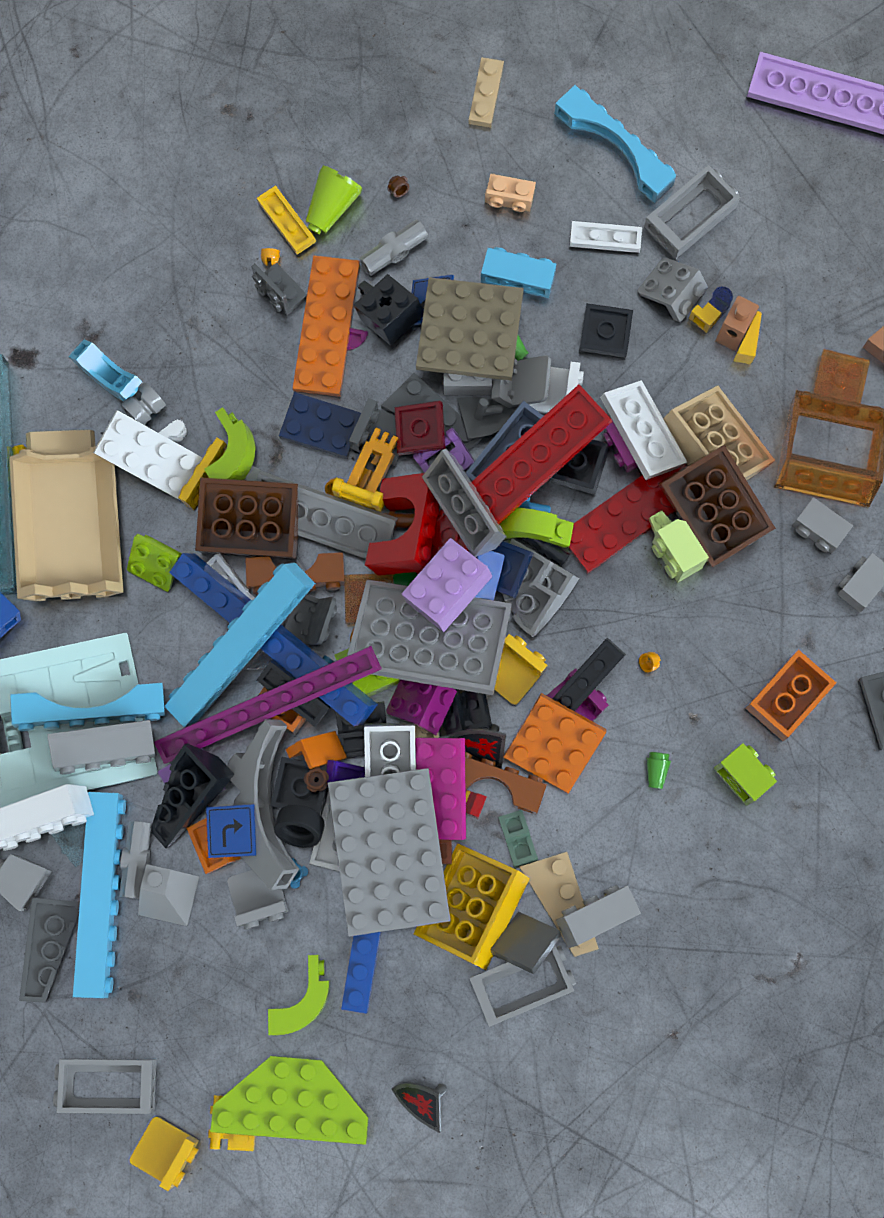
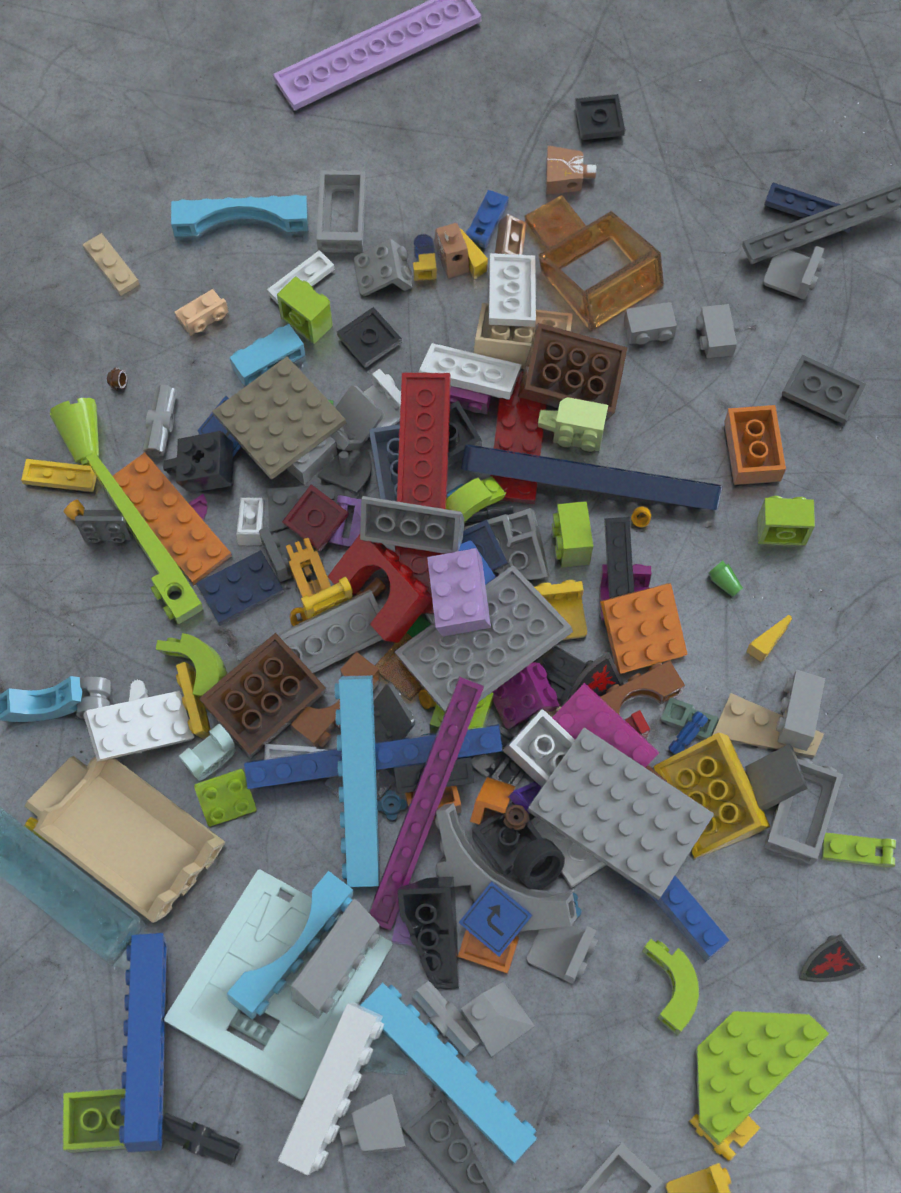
camera: 50 degrees left, 10 degrees down
none -> lime piece [86,452,203,625]
none -> light aqua piece [179,724,236,781]
none -> white slope [236,498,264,546]
none -> lime brick [277,276,333,344]
none -> dark azure plate [377,790,407,820]
none -> dark blue beam [461,445,722,510]
none -> blue plate [466,190,509,248]
none -> white plate [489,253,536,327]
none -> medium nougat slope [495,215,526,255]
none -> lime brick [551,501,593,568]
none -> blue axle [668,711,708,755]
none -> yellow slope [746,615,792,662]
none -> lime plate [821,832,896,868]

